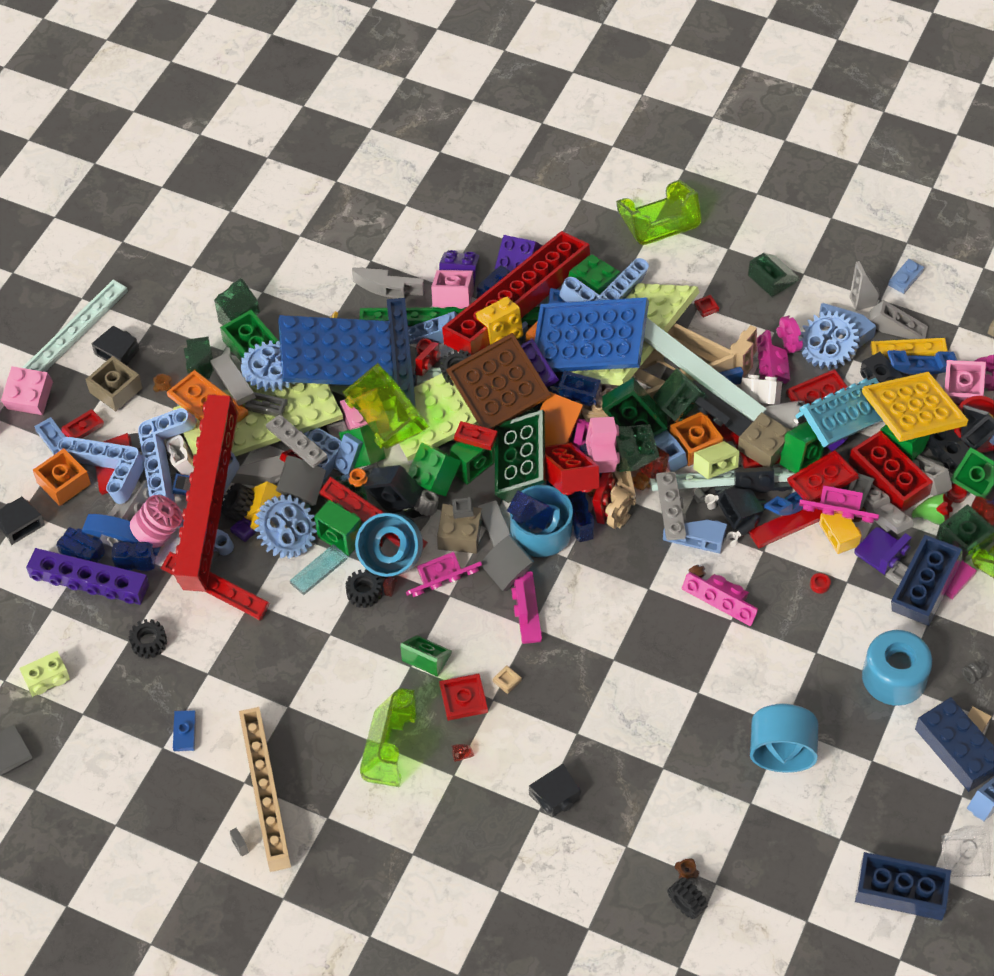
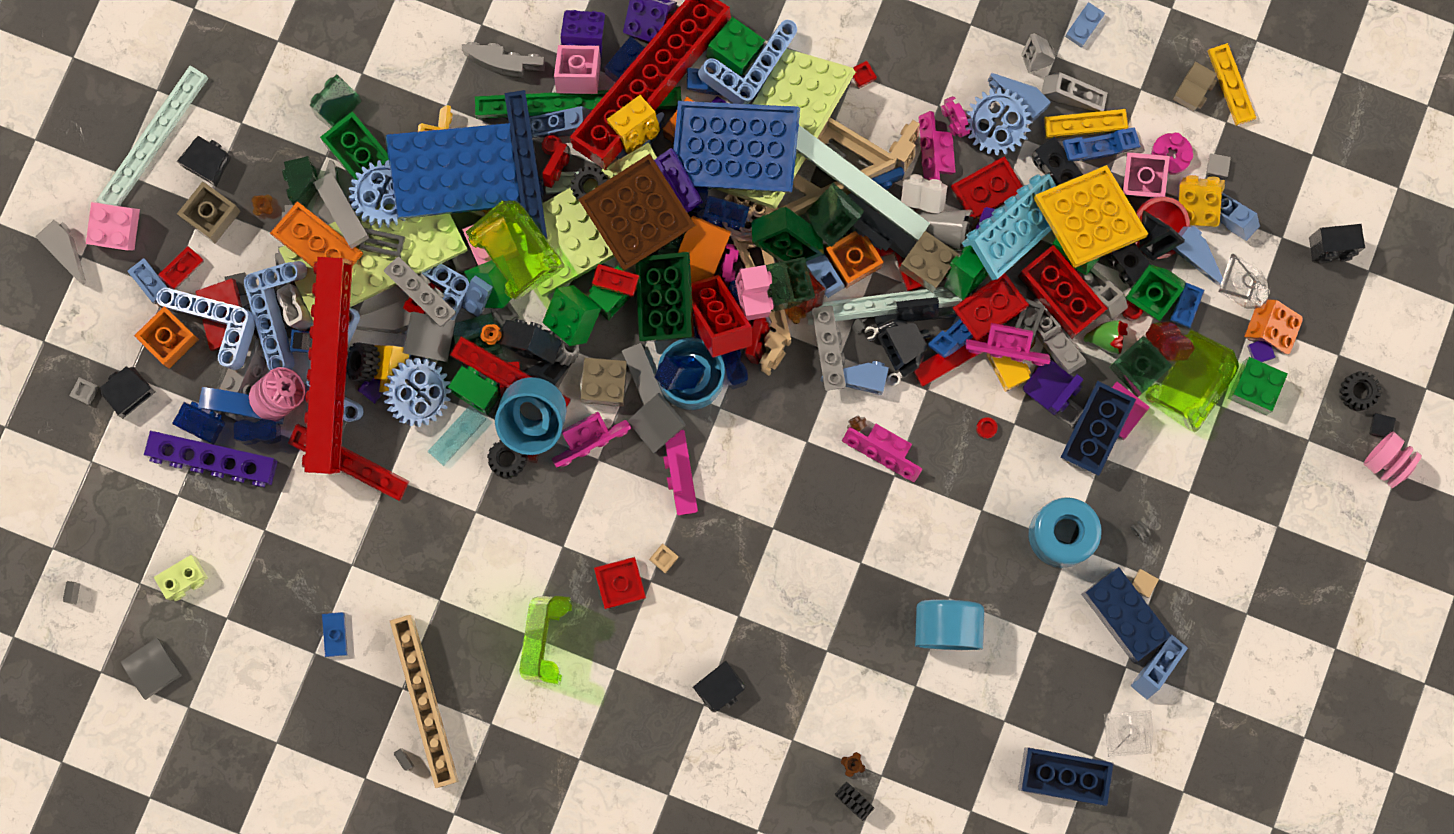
camera: 10 degrees left, 25 degrees up
black tyre [129,619,167,659] -> none
green slope [400,635,452,677] -> none
dark grey tile [452,497,474,519] -> none
clear red tile [452,744,474,762] -> none
yellowish green brick [693,441,739,479] -> none
clear green slope [748,252,800,297] -> none

